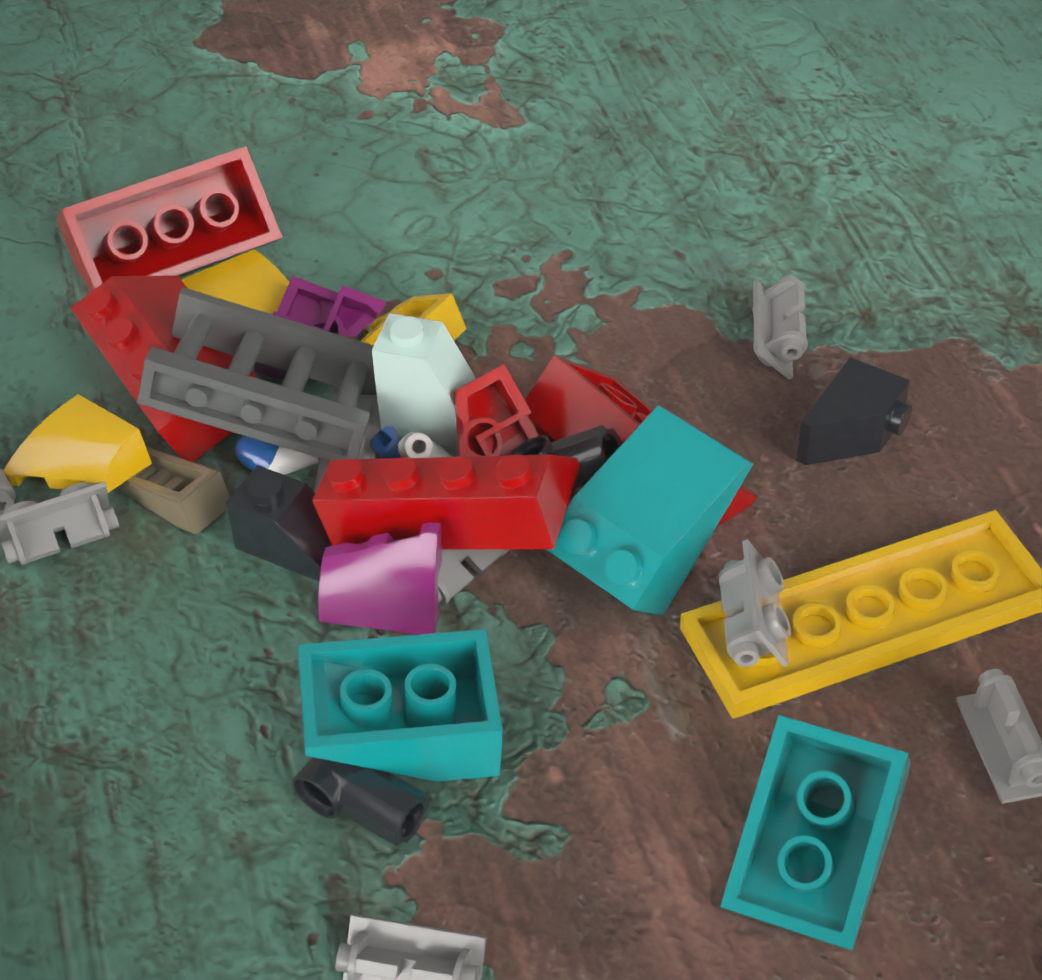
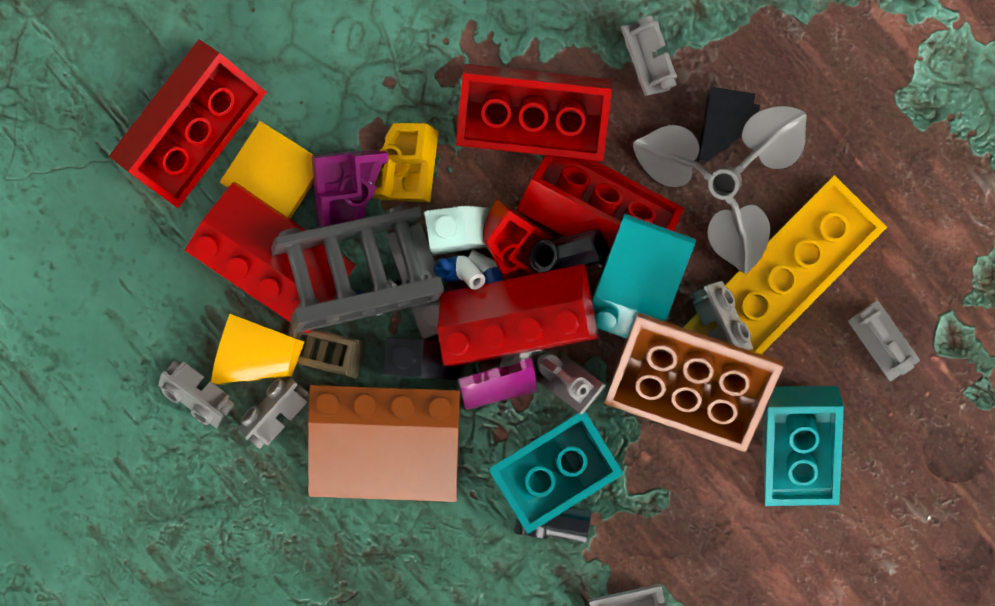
camera: 25 degrees left, 40 degrees up
none -> slope [308,385,461,502]
none -> red slope [456,64,612,161]
none -> light grey hinge [537,354,605,415]
none -> dark orange slope [604,313,784,452]
none -> light grey plant [633,106,807,273]

